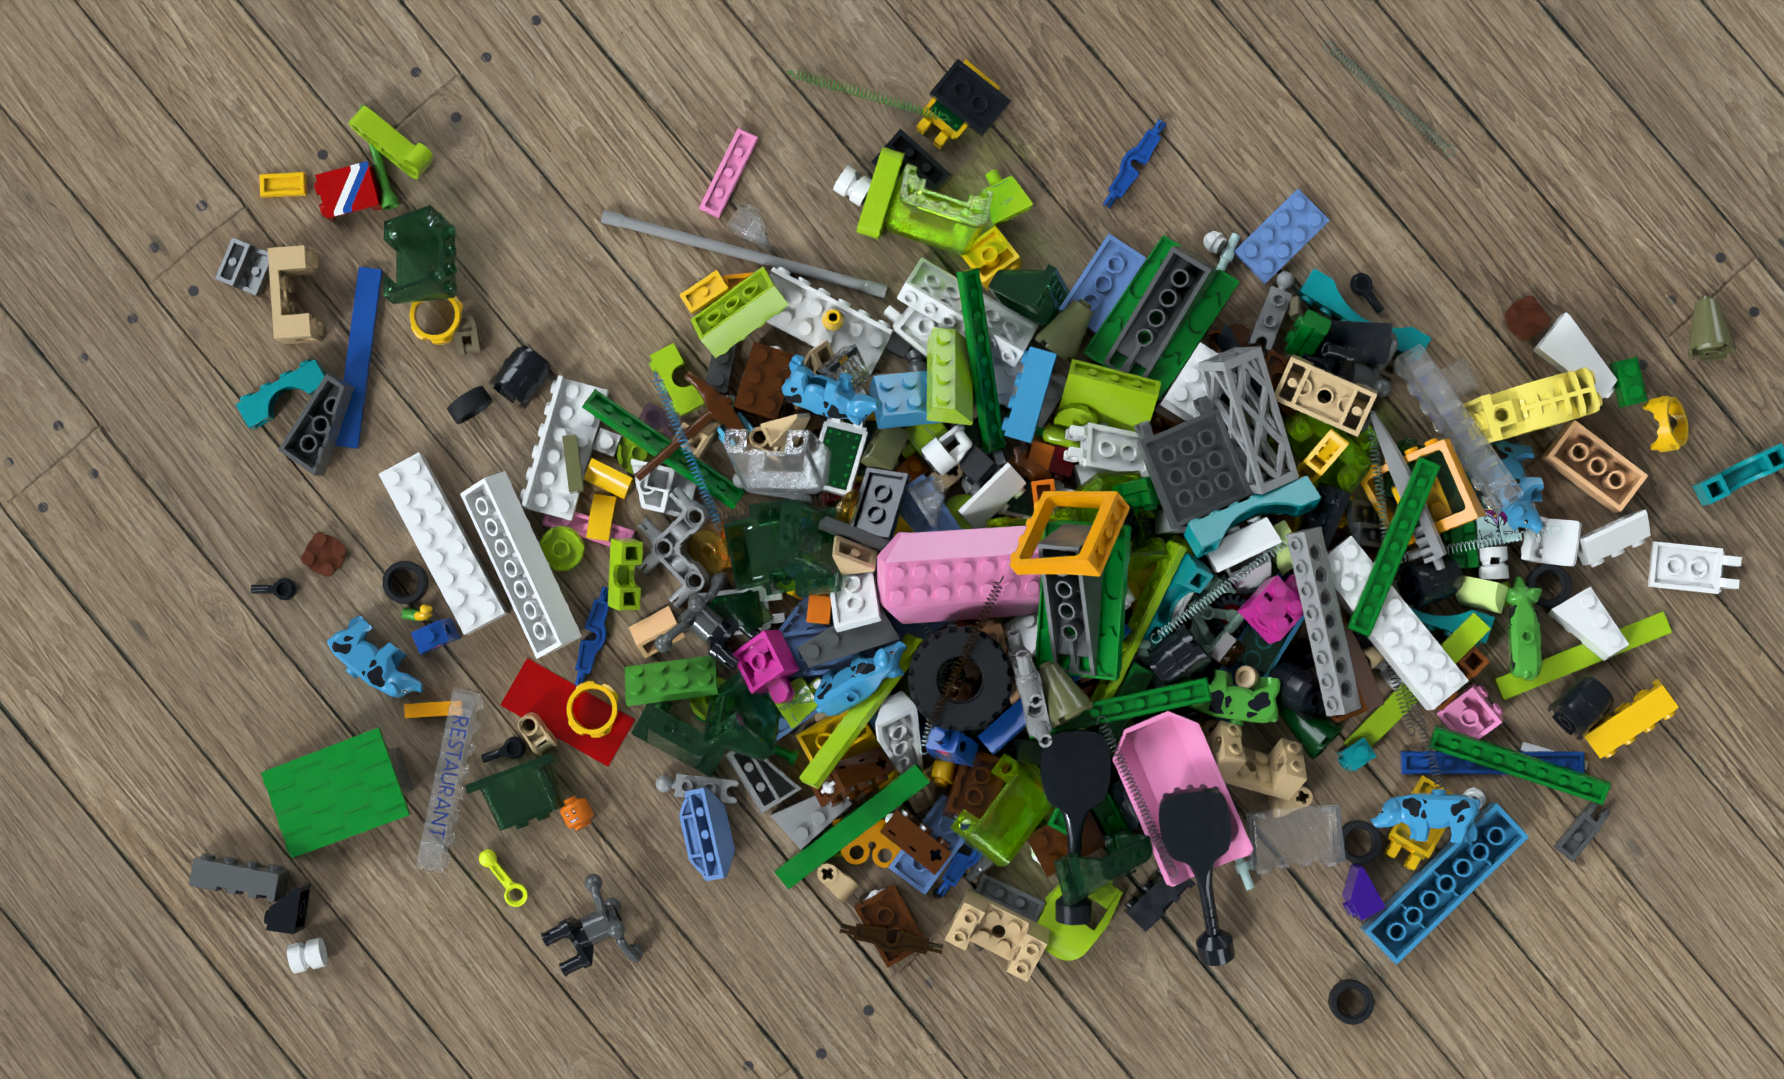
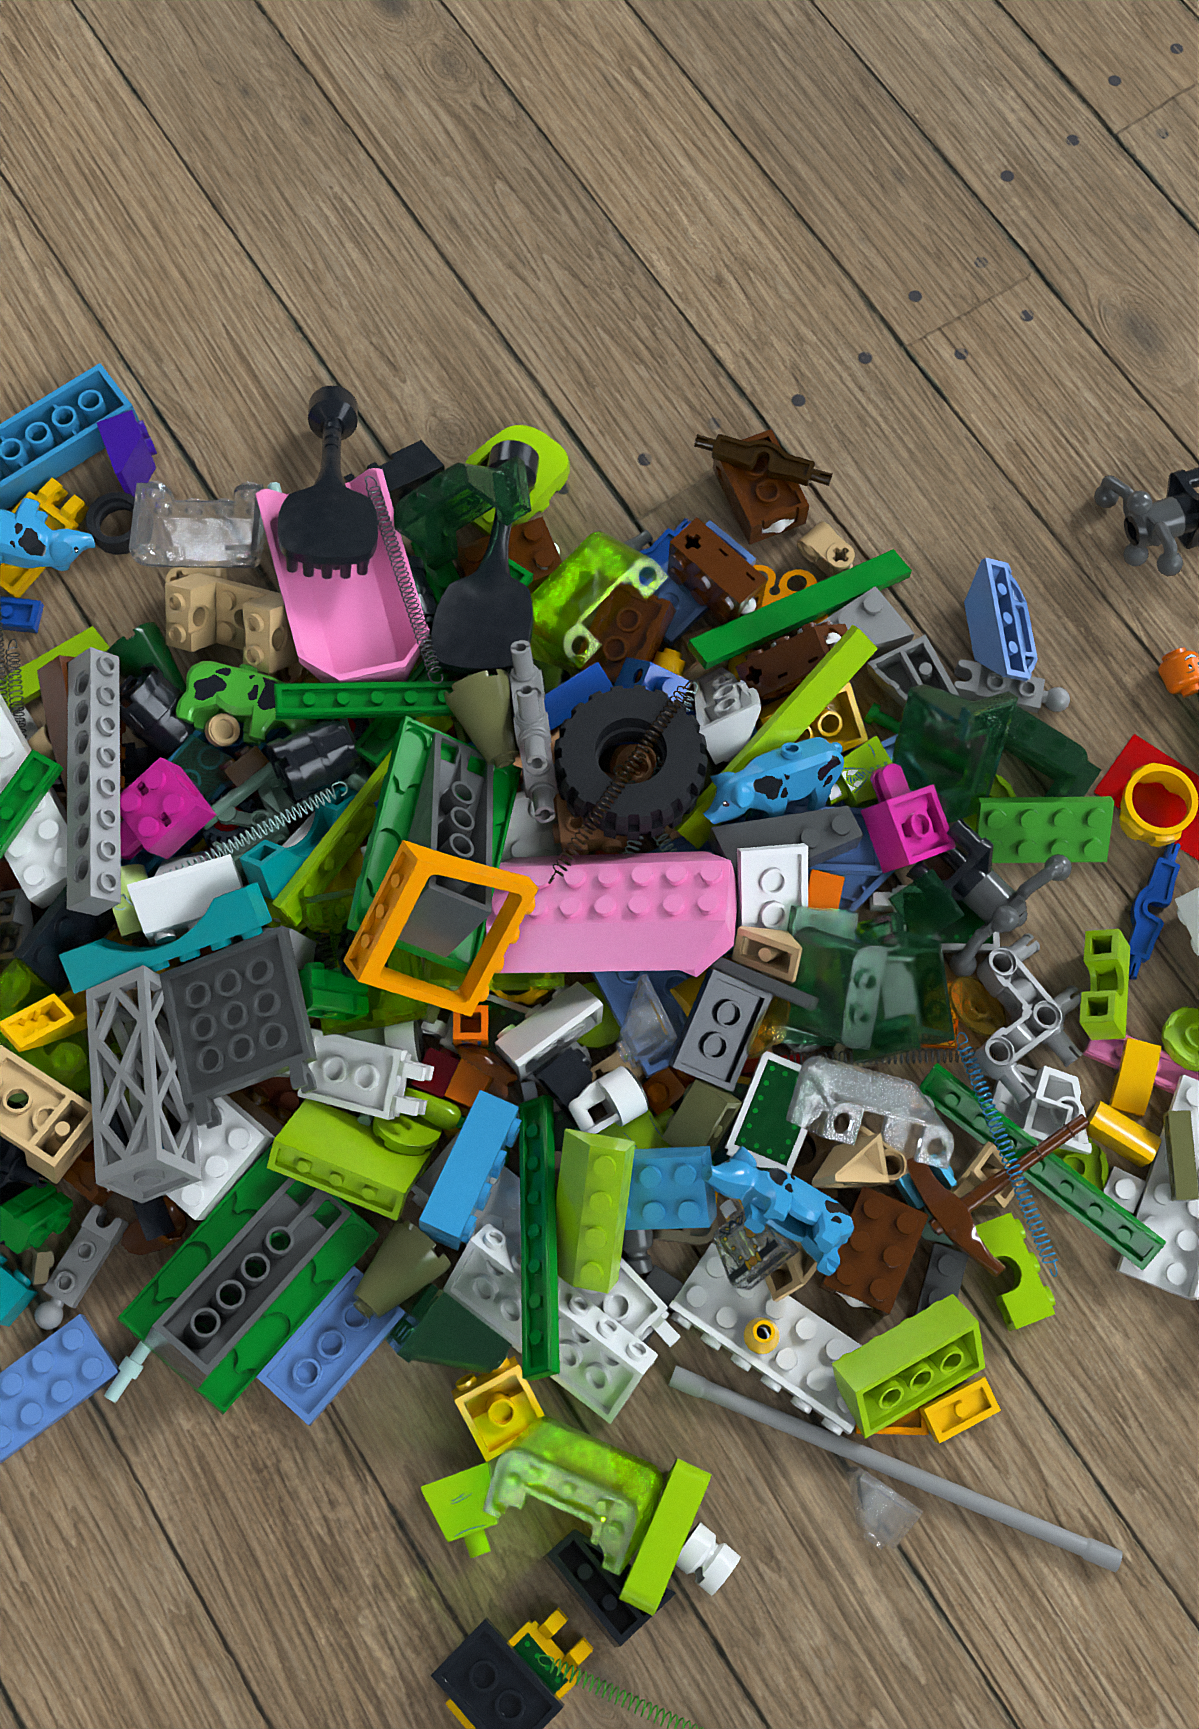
camera: 175 degrees left, 15 degrees down
light nougat brick [629,606,685,658] -> none
clear purple plate [639,401,680,437] -> none
bright pink tile [699,128,759,219] -> none
tan plate [945,889,1050,982] -> none
dark grey plate [974,873,1046,922] -> none
blue piece [1103,119,1166,209] -> none
white plate [1203,231,1227,254] -> none
black tyre [1328,979,1374,1025] -> none
teal bracket [1337,737,1377,772] -> none

